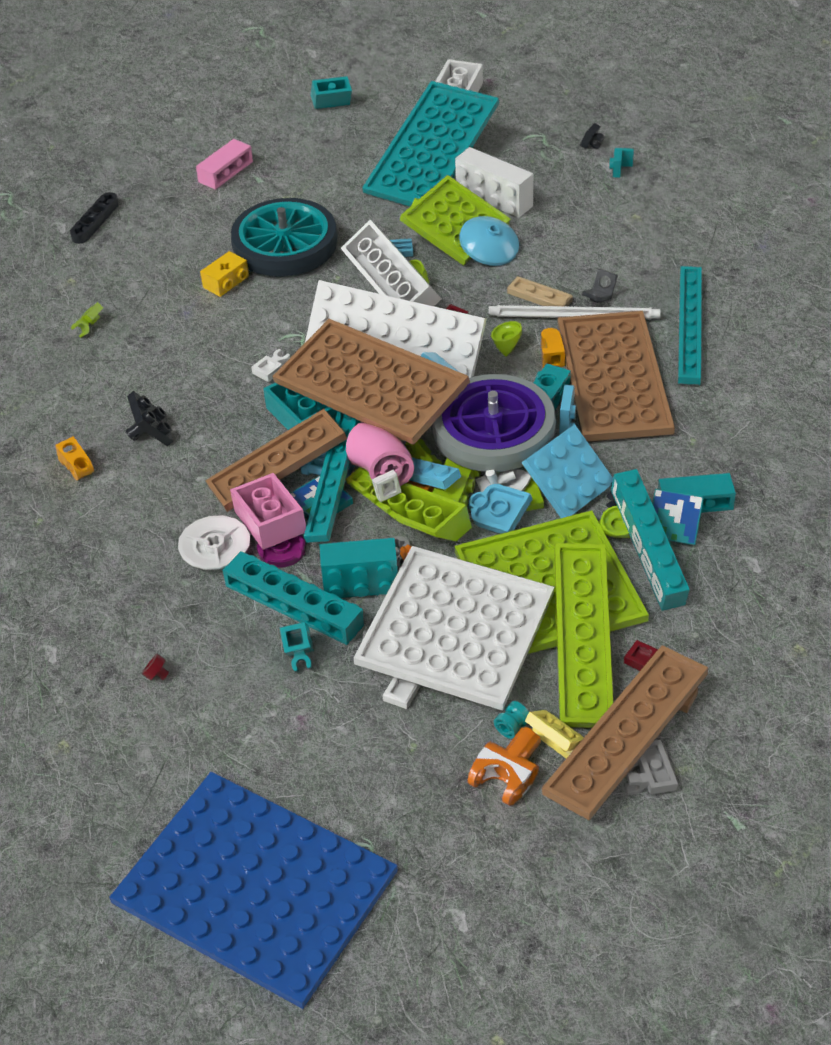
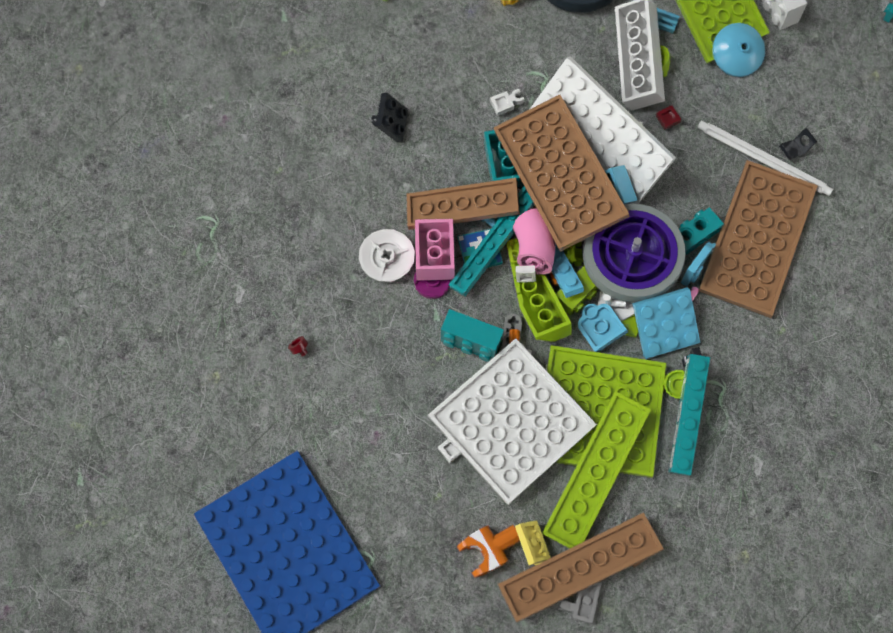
camera: 25 degrees right, 25 degrees up
light orange leg [55,436,94,480] -> none
teal brick [223,551,364,645] -> none
teal brick [280,622,314,672] -> none
lime piece [491,321,523,357] -> none
teal wheel [493,701,529,739] -> none
tan tile [507,276,573,307] -> none
light orange leg [541,328,565,368] -> none
dark red plate [624,640,658,671] -> none
tile [652,489,704,545] -> none
teal brick [658,473,736,513] -> none
teal plate [678,266,702,385] -> none

